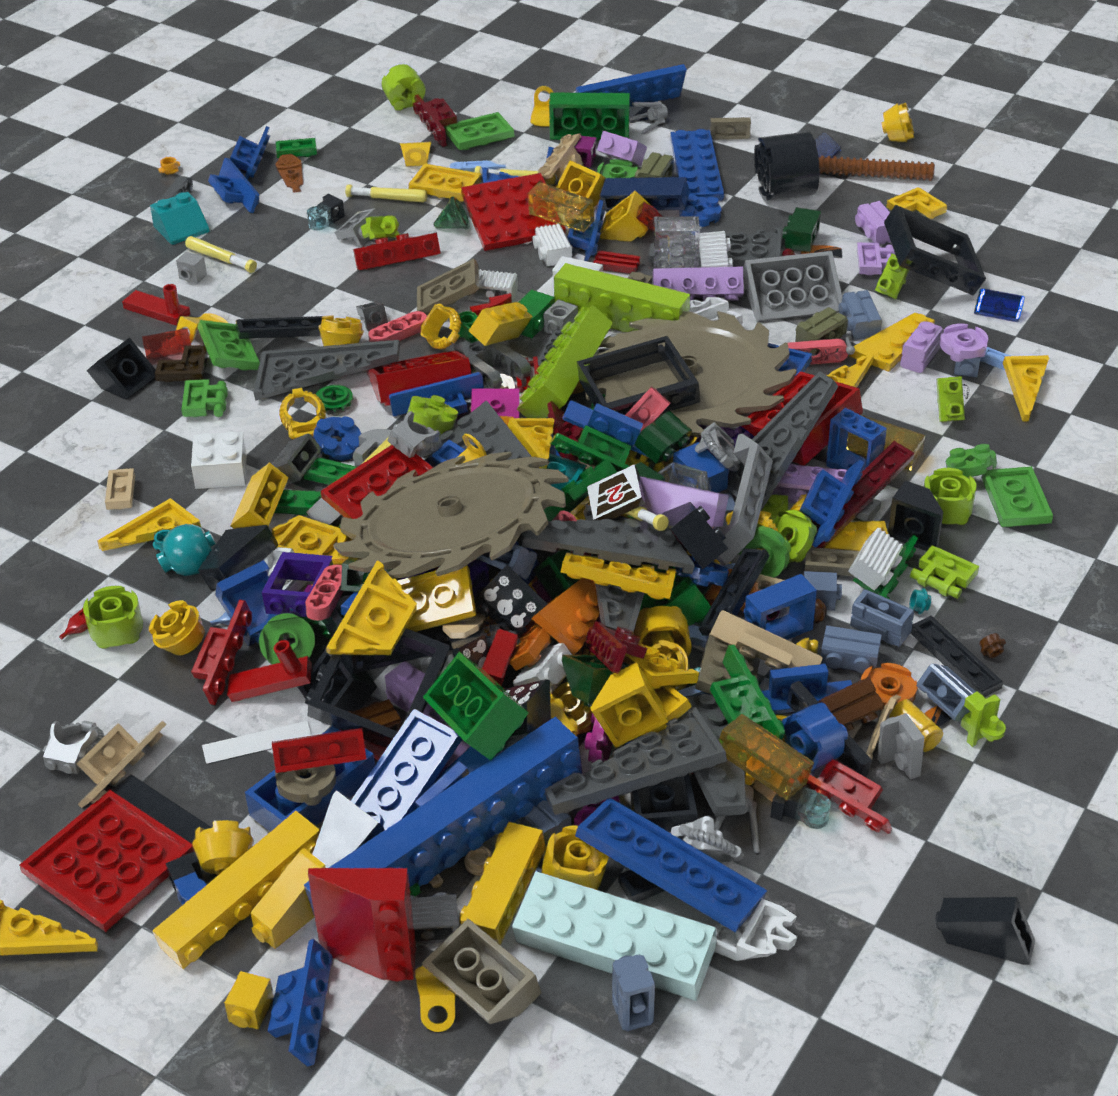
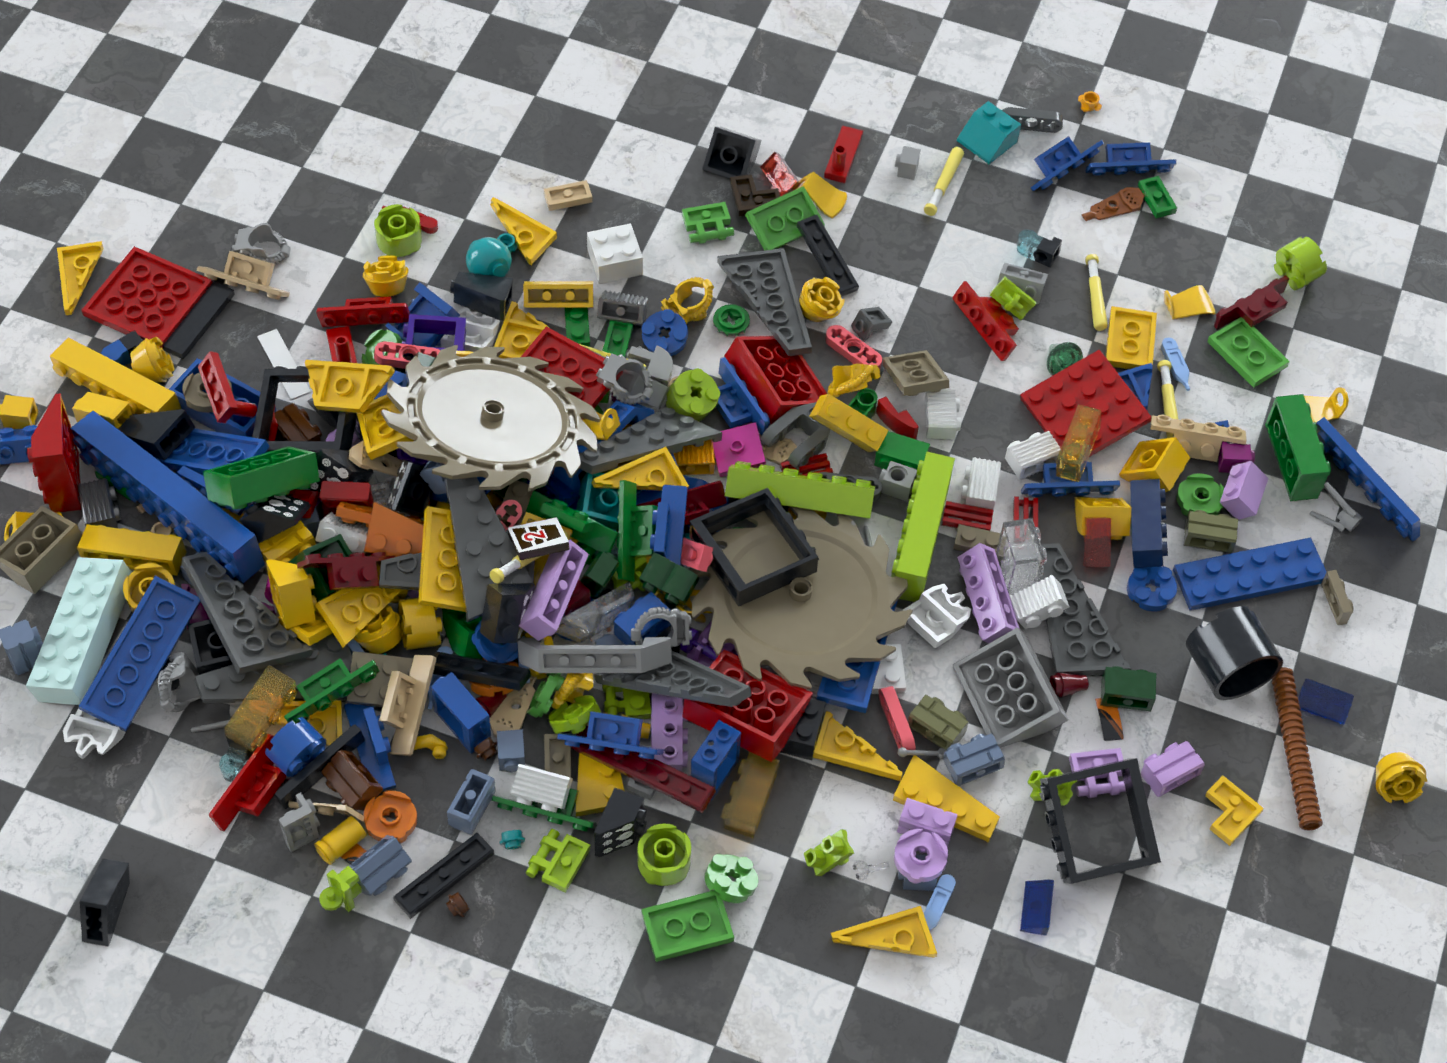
camera: 75 degrees right, 15 degrees up
sand blue brick [821,625,882,673] -> none

